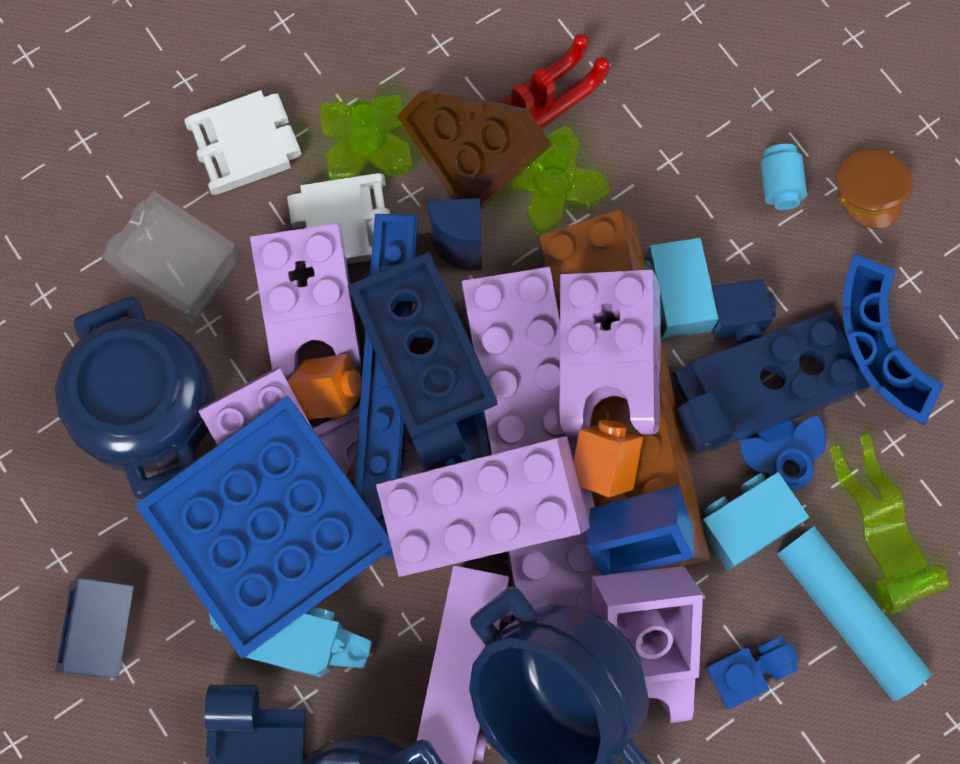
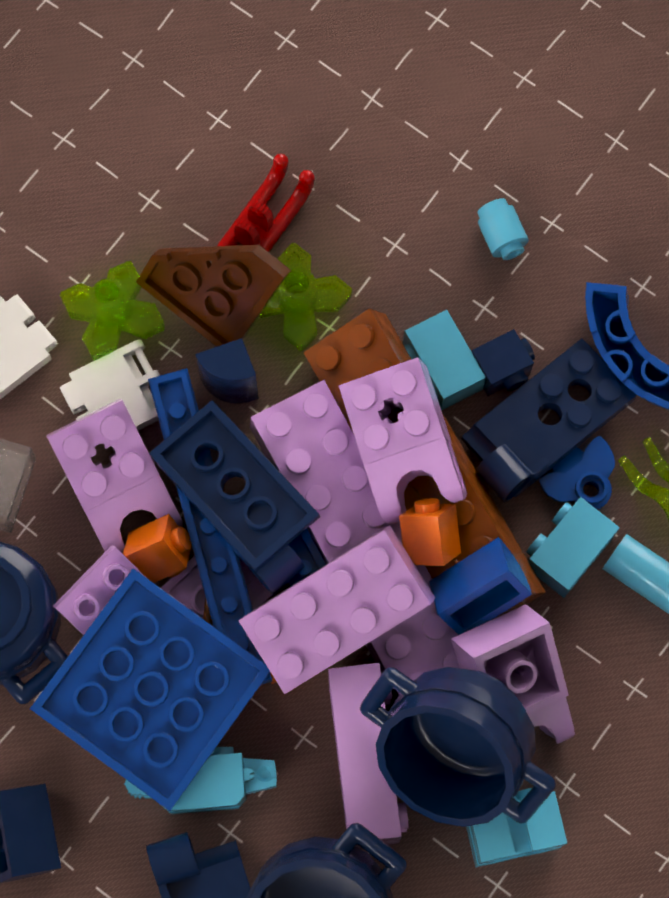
camera: 20 degrees left, 0 degrees up
blue plate [705,635,799,710] -> none
dark orange piece [836,148,913,229] -> none

